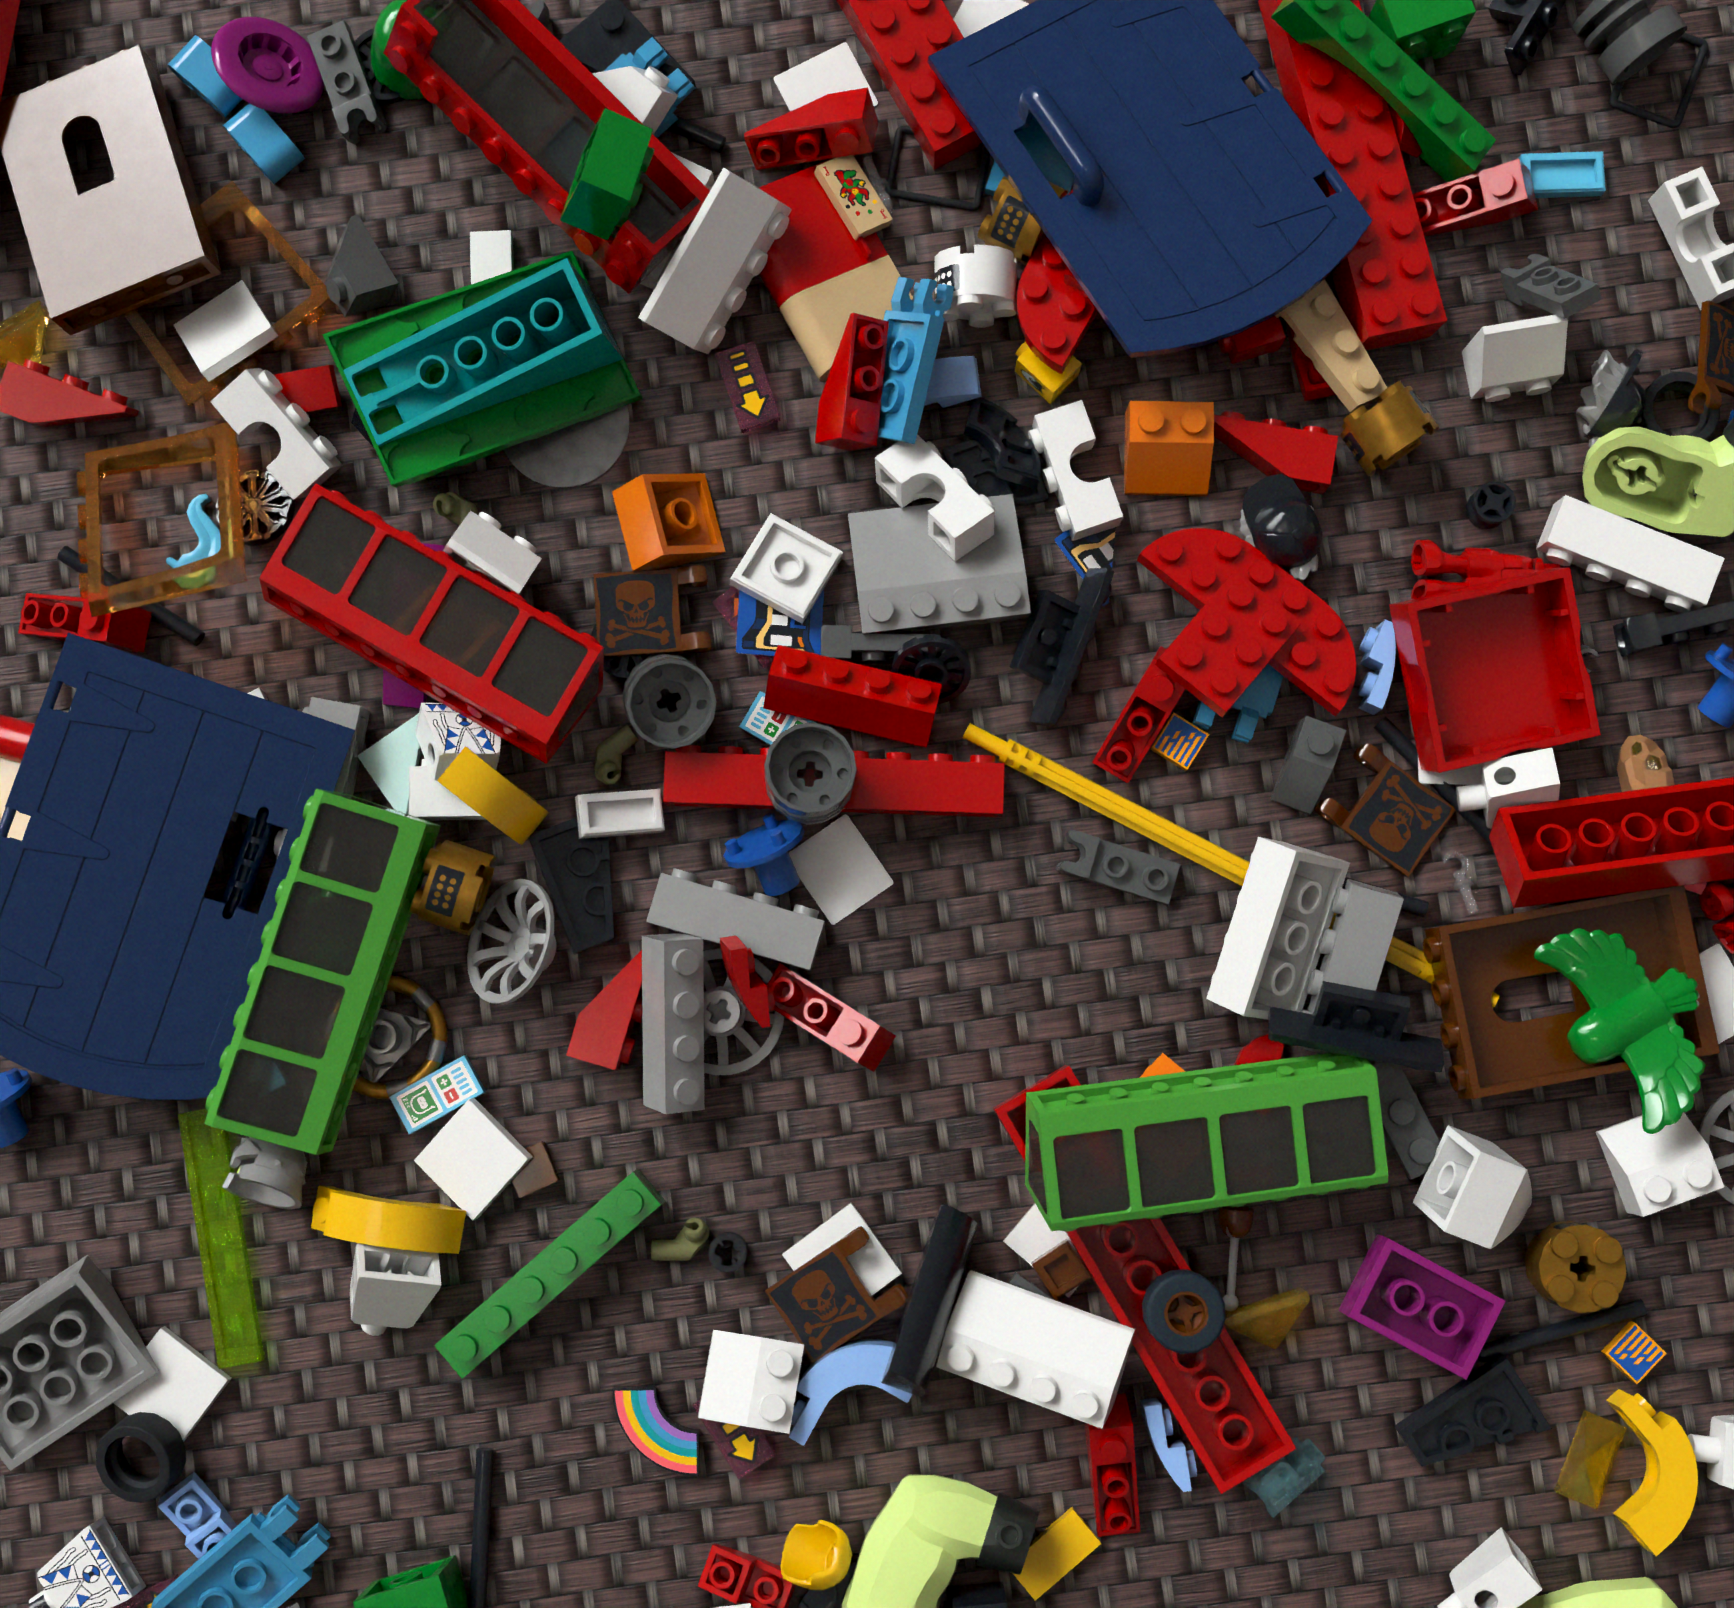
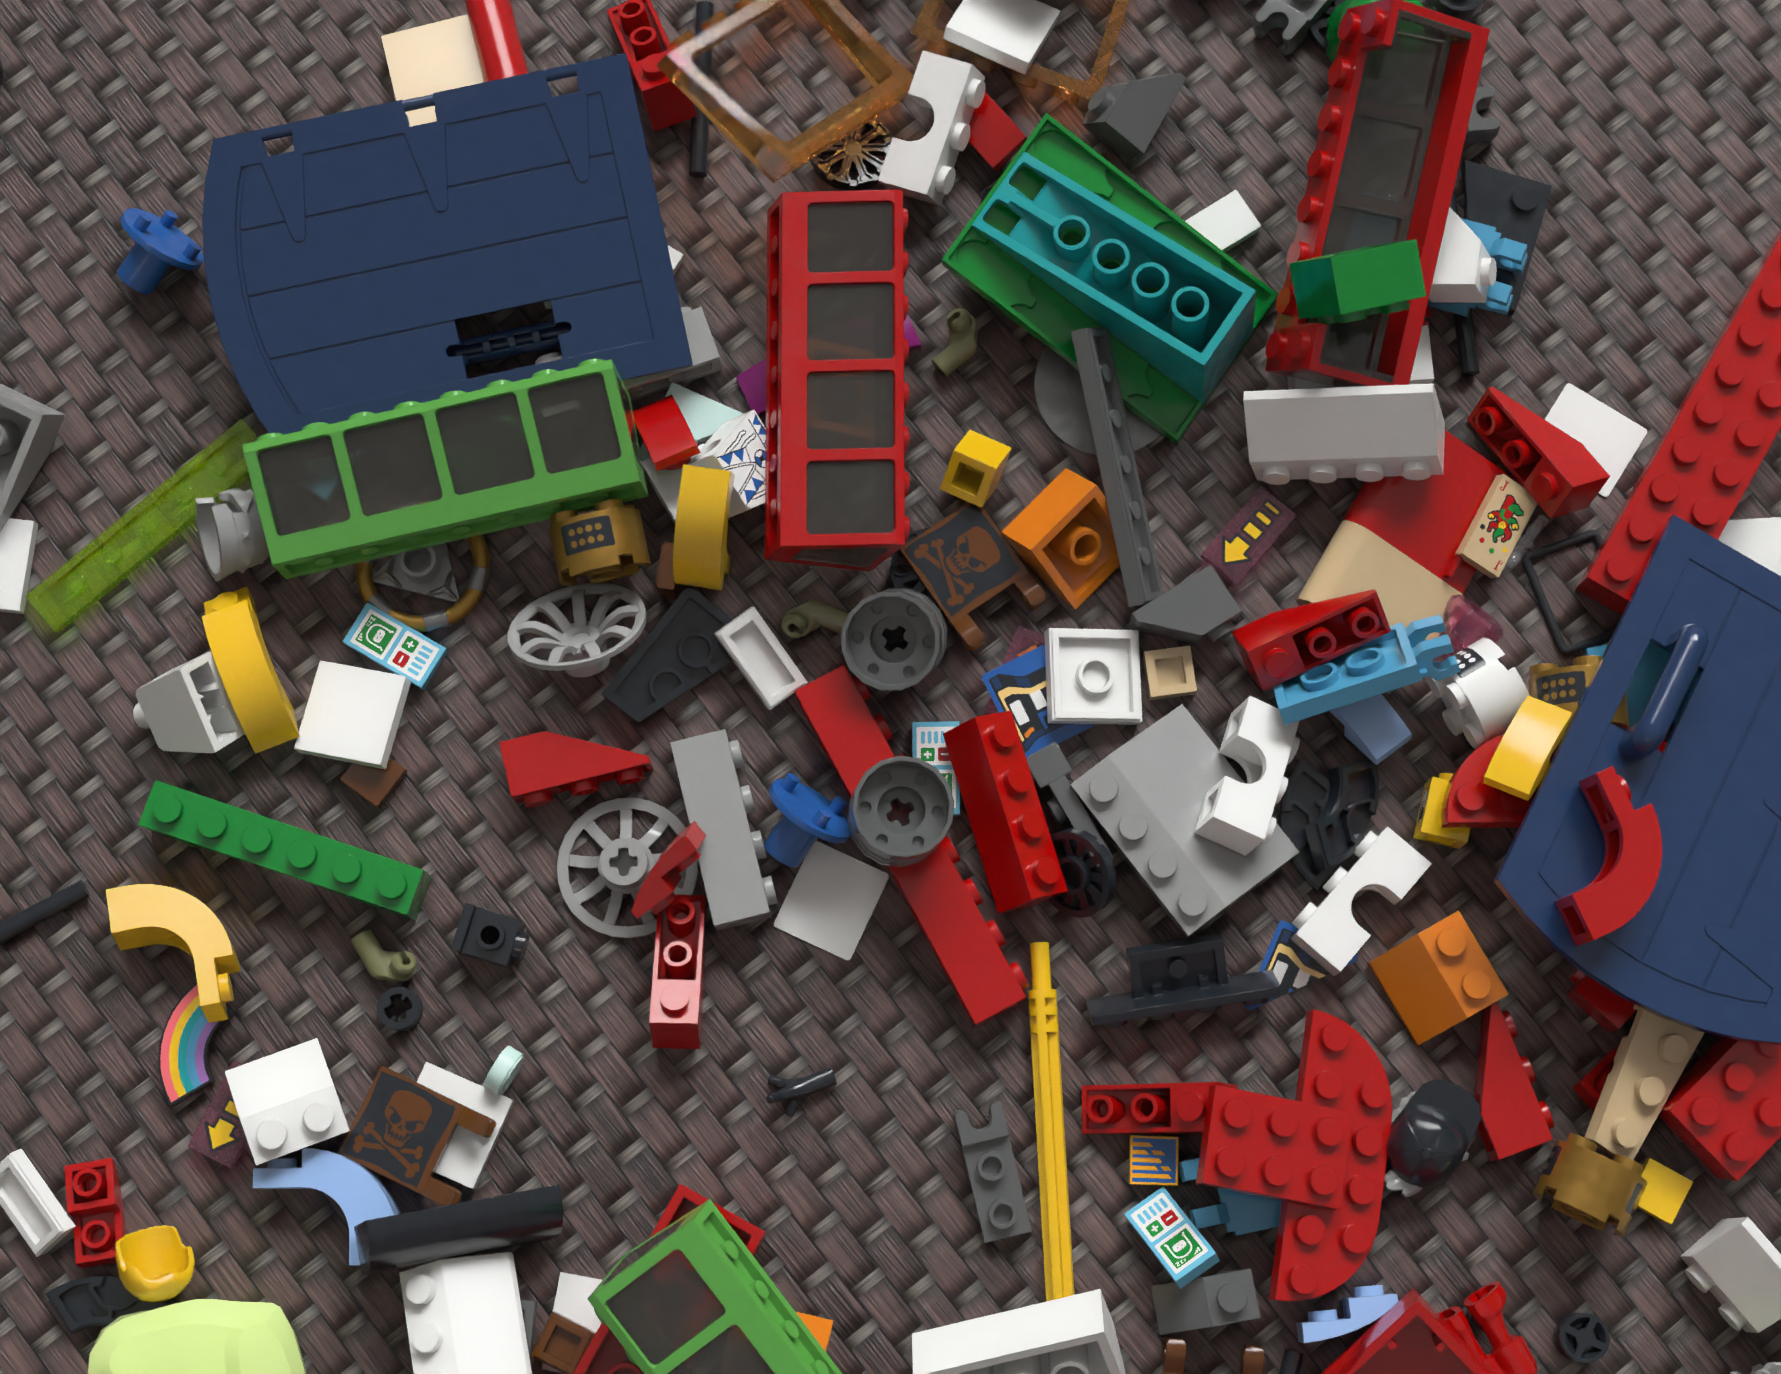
camera: 55 degrees right, 5 degrees down
medium azure piece [166,493,228,586] -> none
white slope [443,510,542,594] -> none
light grey brick [642,933,705,1114] -> none
none -> yellow arch [106,884,241,1023]
none -> black brick [451,903,529,969]
none -> light aqua tile [483,1045,524,1095]
none -> red slope [633,395,700,471]
none -> reddish brown tile [656,542,679,600]
none -> black bar [766,1067,837,1117]
none -> yellow brick [940,430,1012,508]
none -> dark grey tile [1071,327,1163,607]
none -> tile [1124,1186,1220,1289]
none -> dark grey slope [1129,565,1242,645]
none -> tan tile [1143,646,1197,700]
none -> clear pink brick [1443,594,1504,654]
none -> yellow slope [1483,696,1572,801]
none -> red arch [1555,766,1662,946]
none -> yellow tile [1637,1158,1693,1225]

